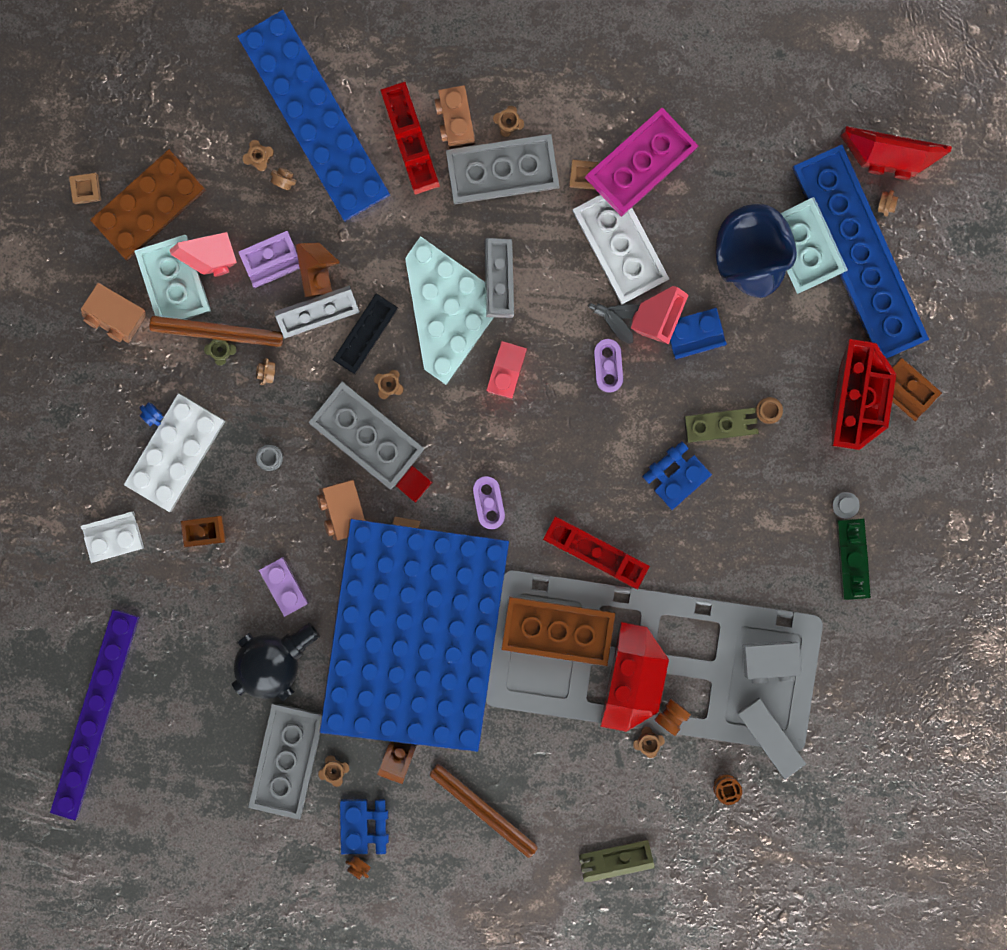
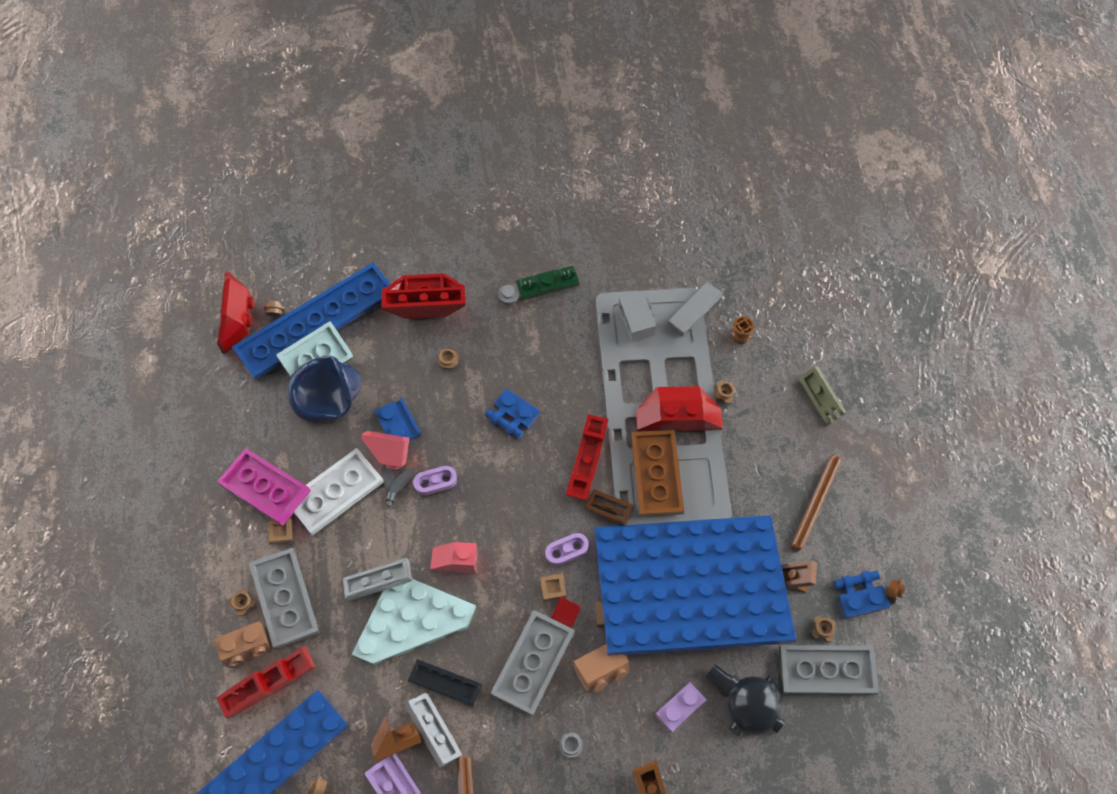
camera: 105 degrees left, 25 degrees down
medium nougat plate [256,358,275,385] -> none
medium nougat plate [374,370,404,399] -> none
dark orange wheel [654,698,691,736] -> none
olive hinge [684,408,759,443] -> none
dark orange plate [892,357,942,422] -> none
none -> medium nougat plate [540,574,567,602]
none -> reddish brown tile [585,489,634,526]

